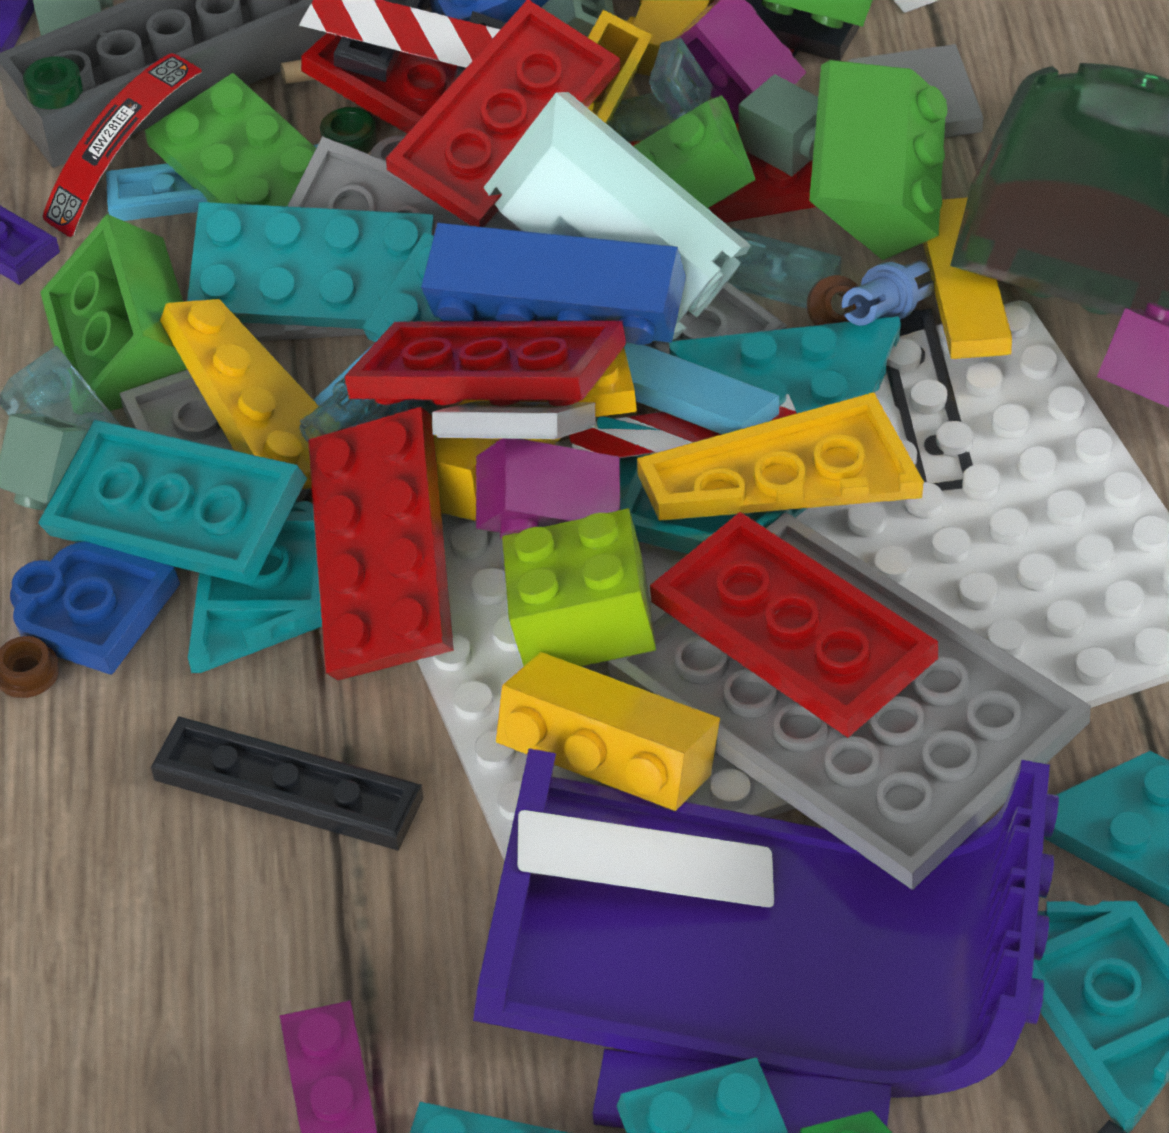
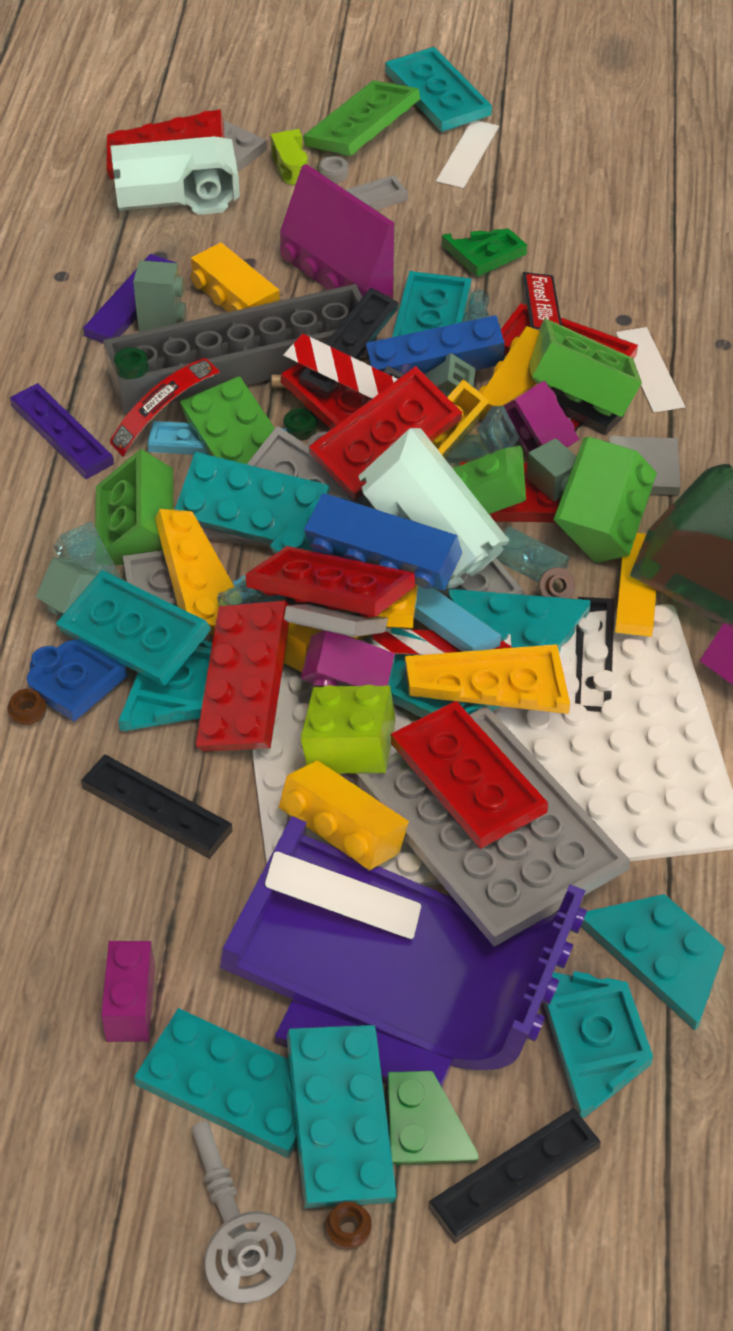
camera: 10 degrees right, 0 degrees up
medium blue arm [842,260,935,326] -> none

